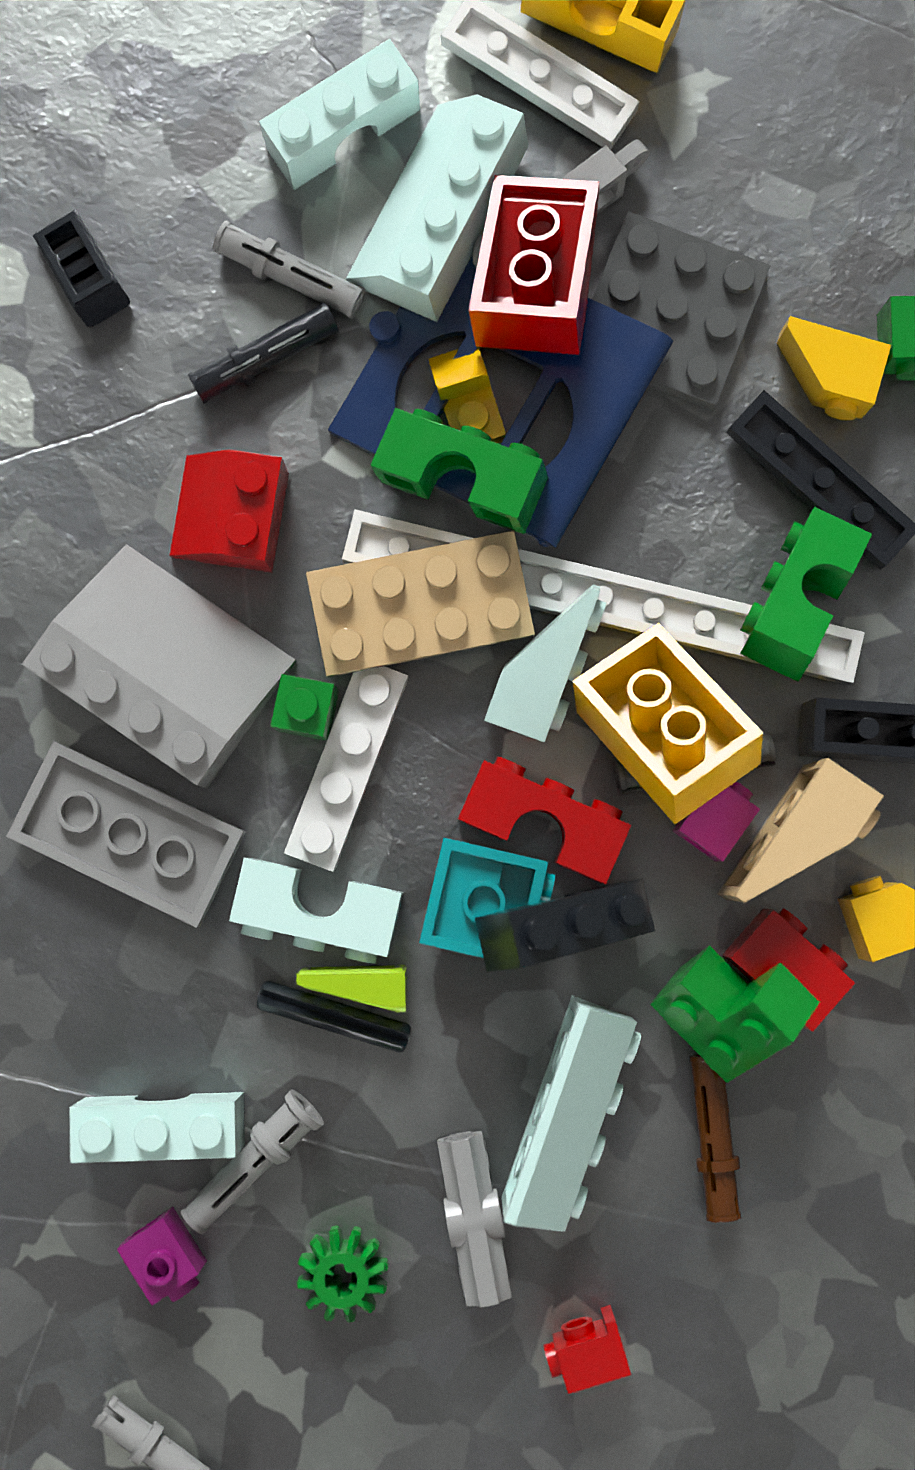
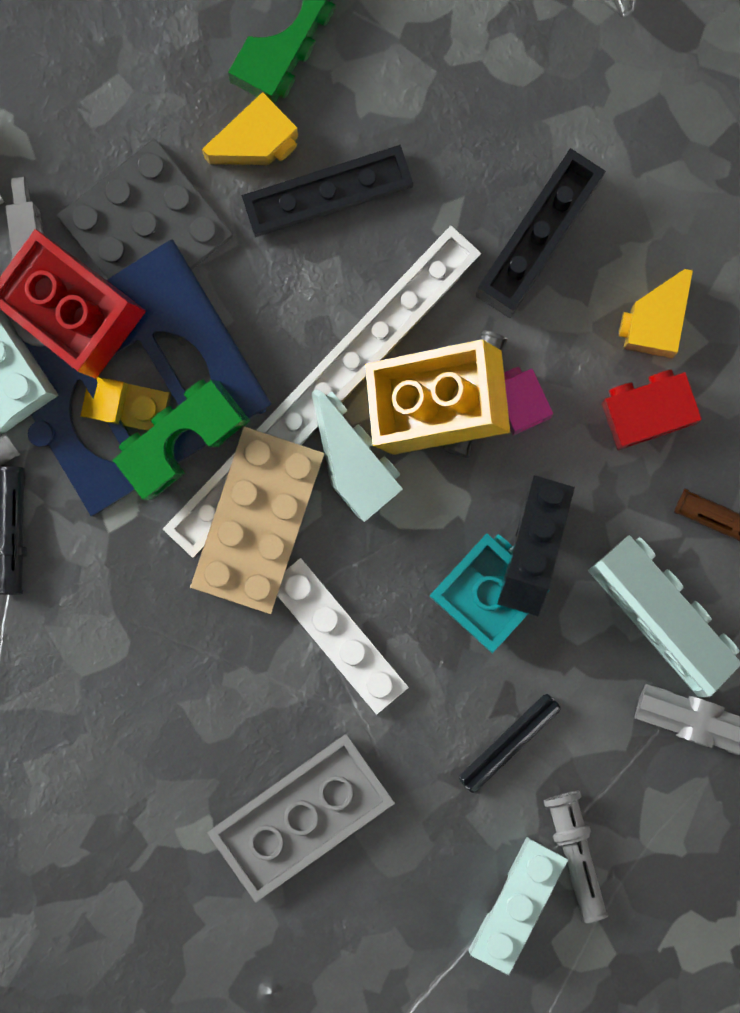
camera: 65 degrees left, 0 degrees up
light grey slope [22,544,296,789] -> none
magenta brick [116,1206,207,1305] -> none
red slope [170,449,289,573] -> none
light aqua arch [229,858,404,964] -> none
green brick [271,674,339,741] -> none
lime slope [296,965,407,1013] -> none
green gear [297,1225,389,1323] -> none
red arch [458,756,631,884] -> none
green brick [650,945,820,1083] -> none
tan slope [717,758,884,903] -> none
green arch [740,507,872,682] -> none

